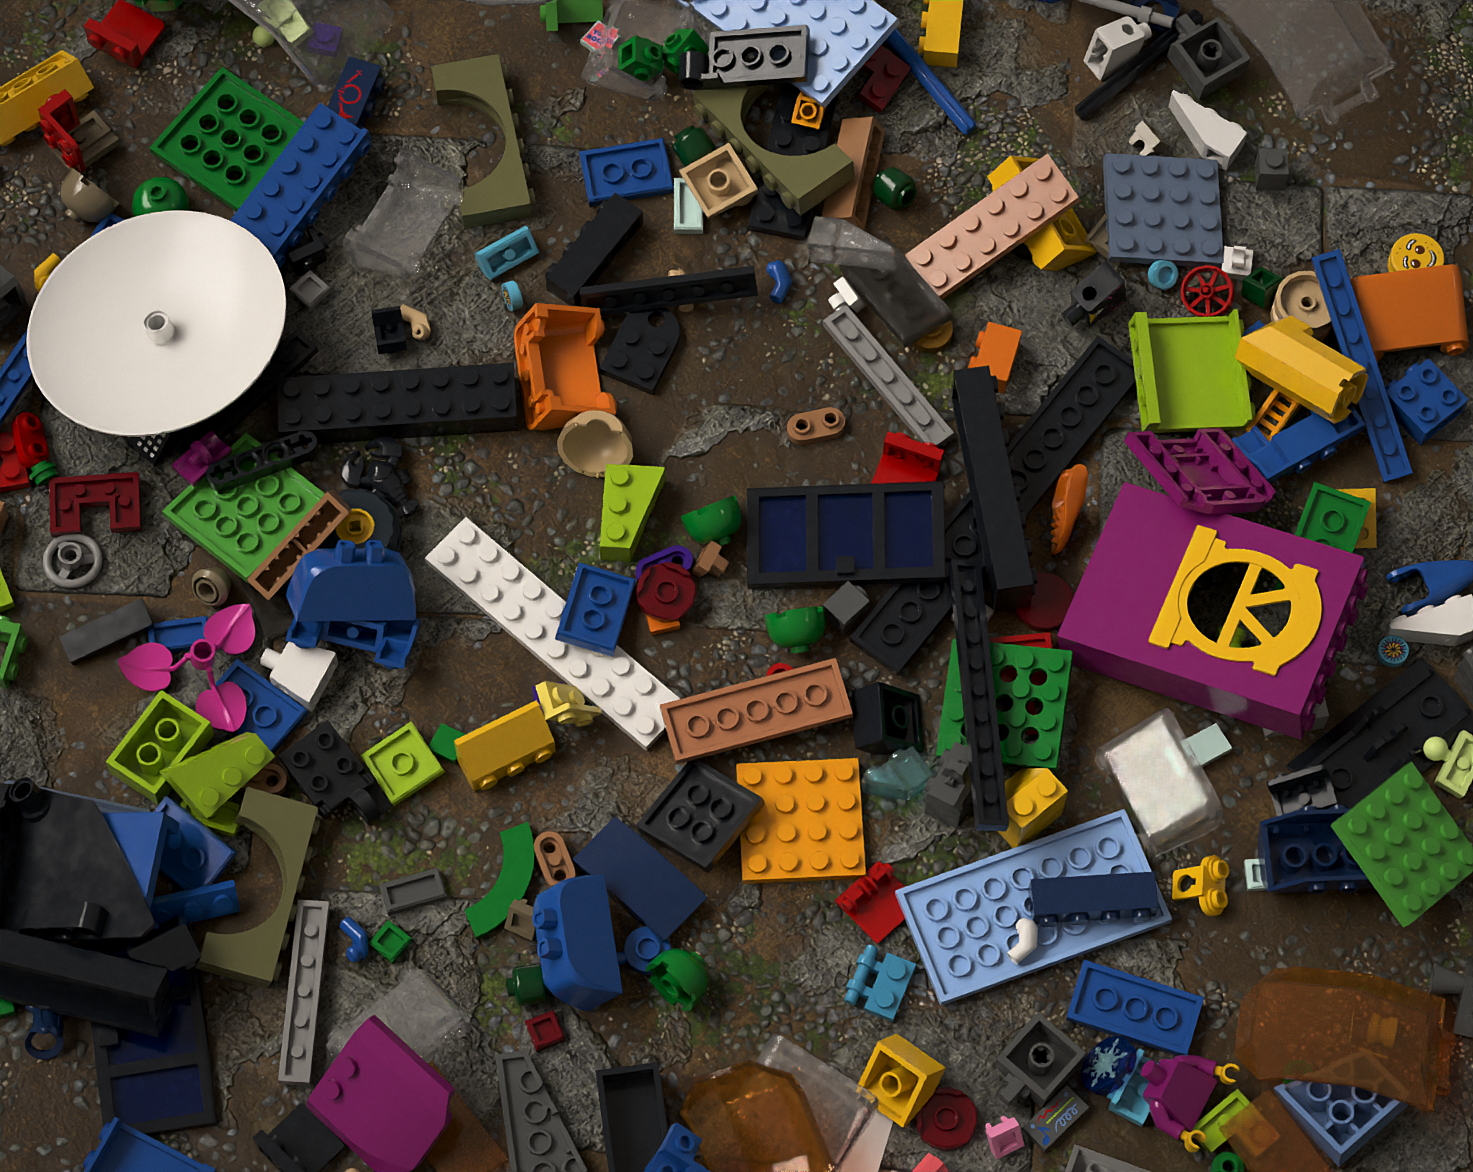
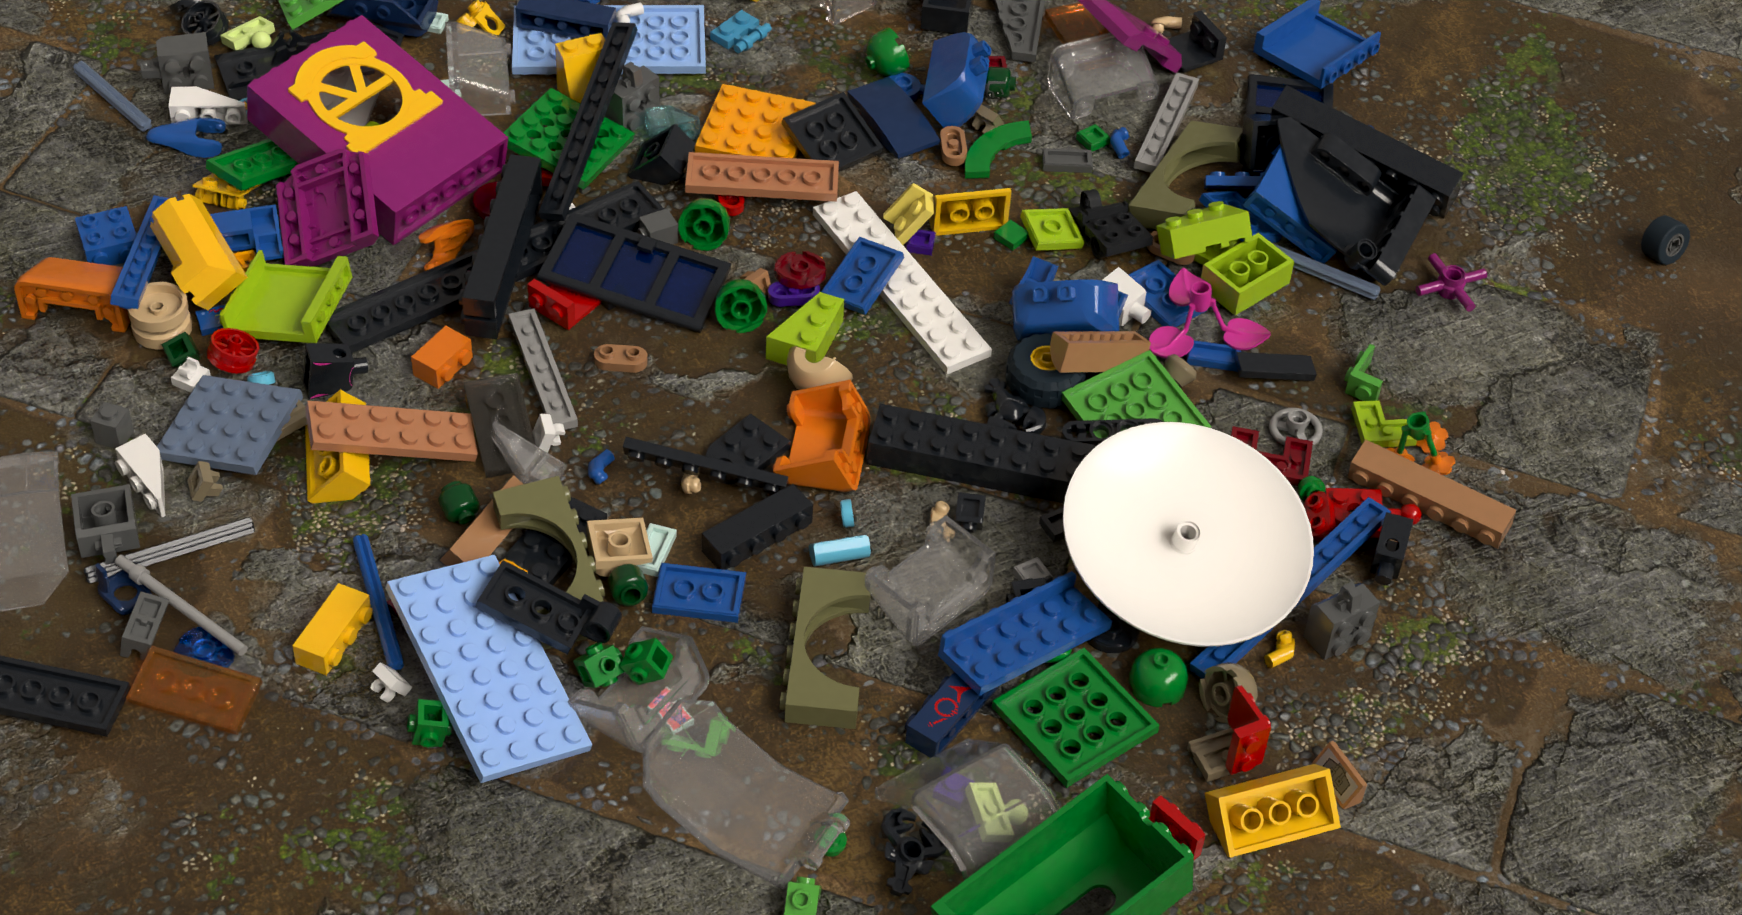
camera: 165 degrees left, 20 degrees down
red hinge [834,861,905,944] -> none
white torso [1083,16,1152,81] -> none
yellow head [1387,233,1444,272] -> none

